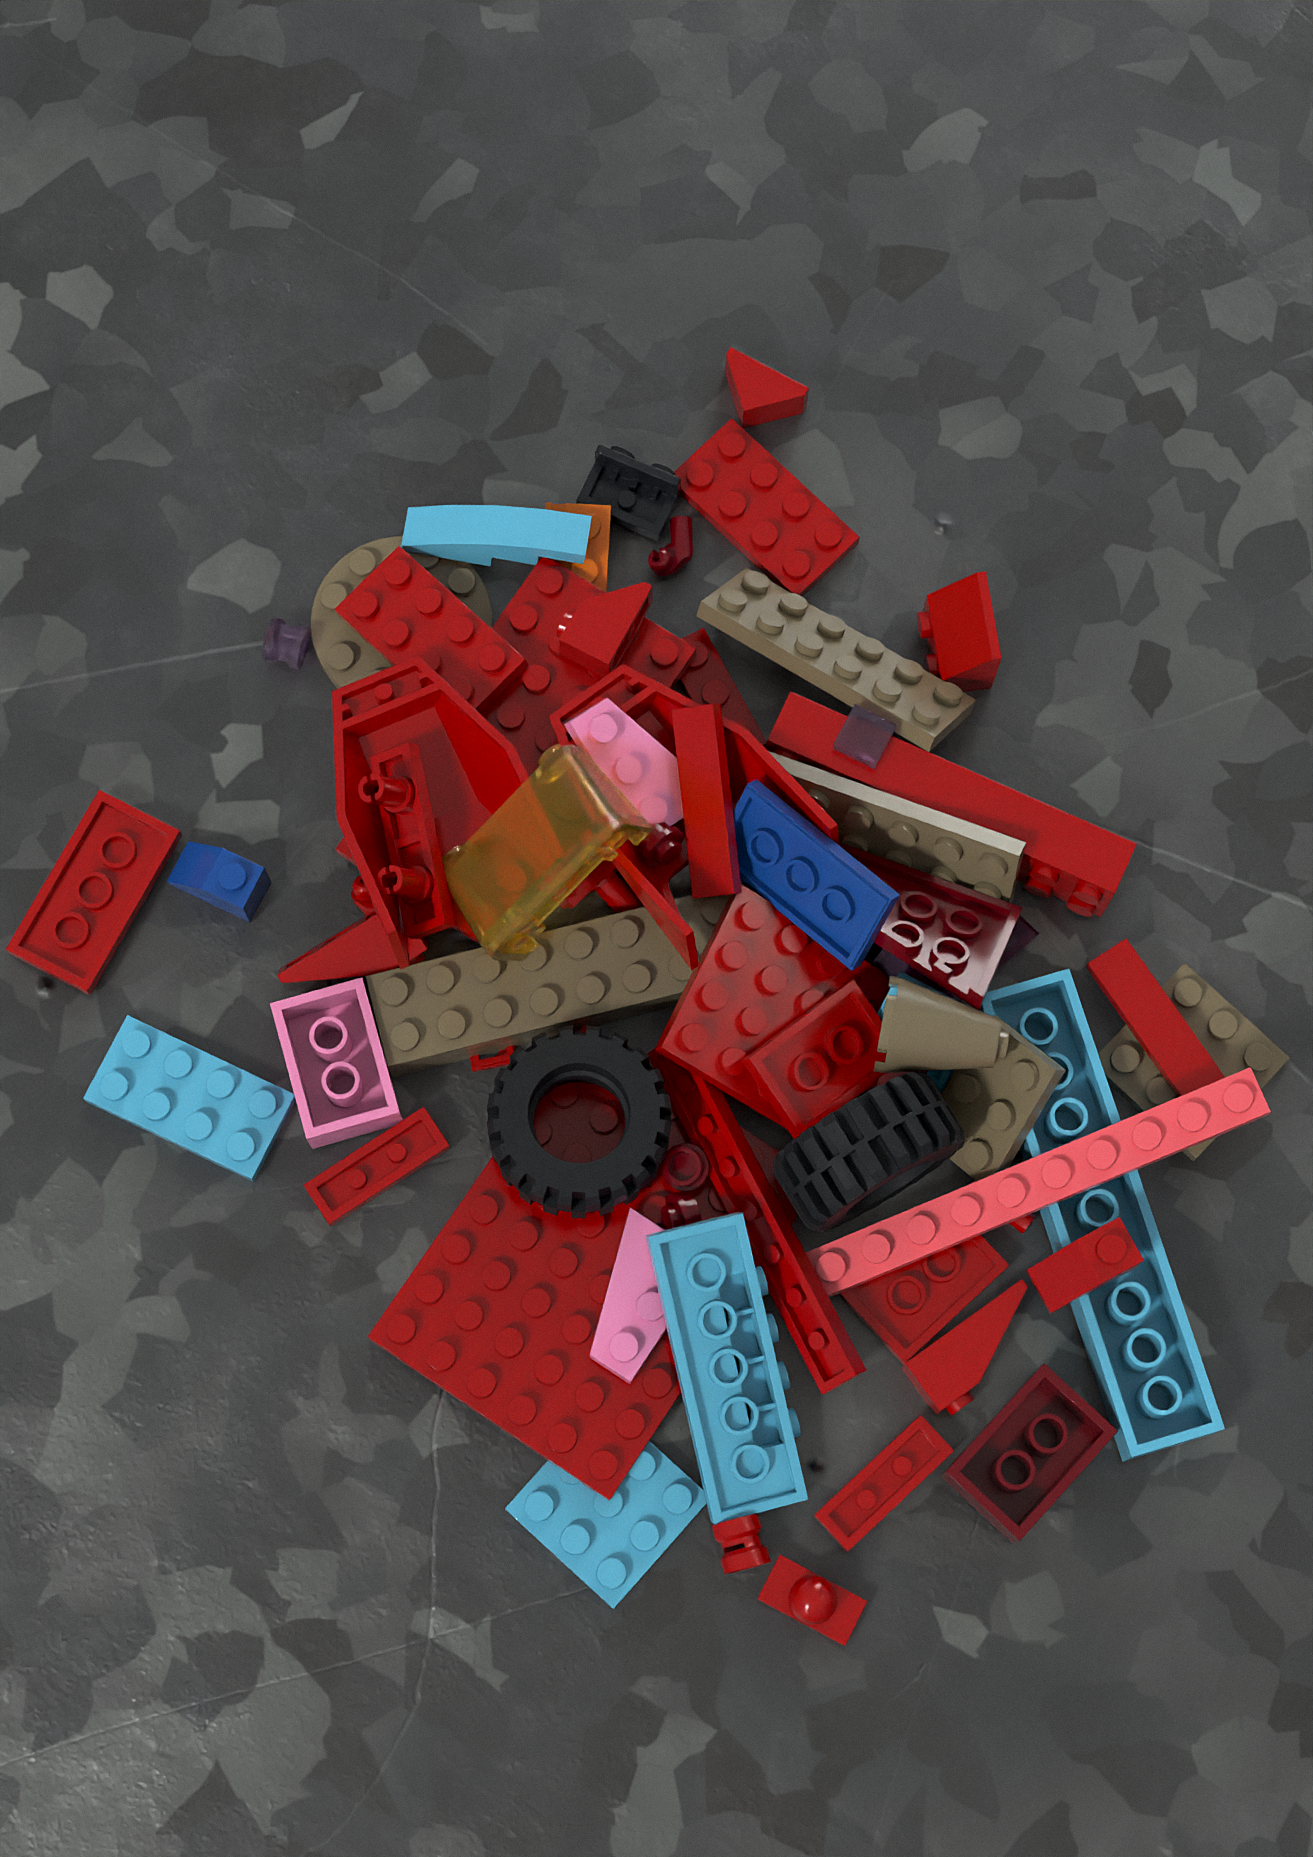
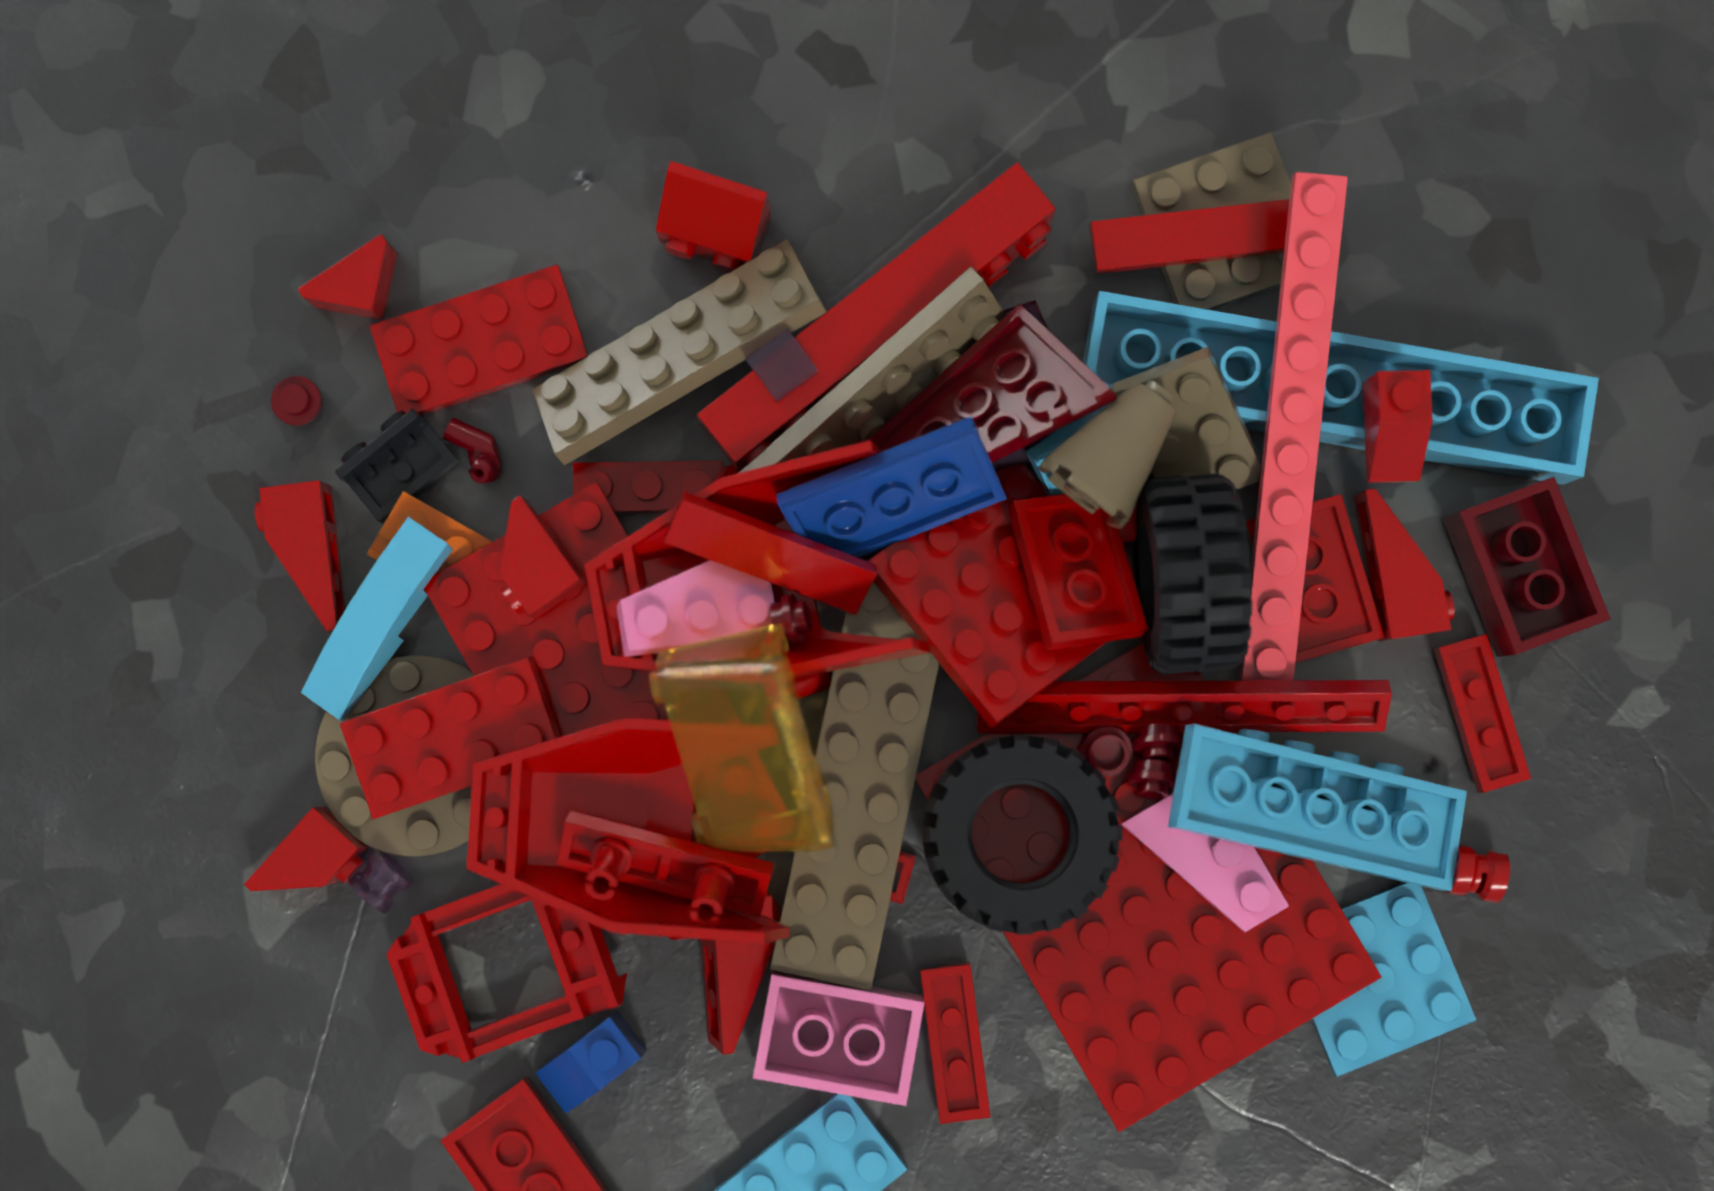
camera: 65 degrees left, 10 degrees up
red tile [757,1555,867,1646] -> none
none -> red slope [243,806,369,891]
none -> red slope [254,480,346,632]
none -> dark red plate [271,376,322,426]
none -> red wedge [386,884,627,1063]
none -> dark red plate [1133,724,1183,763]

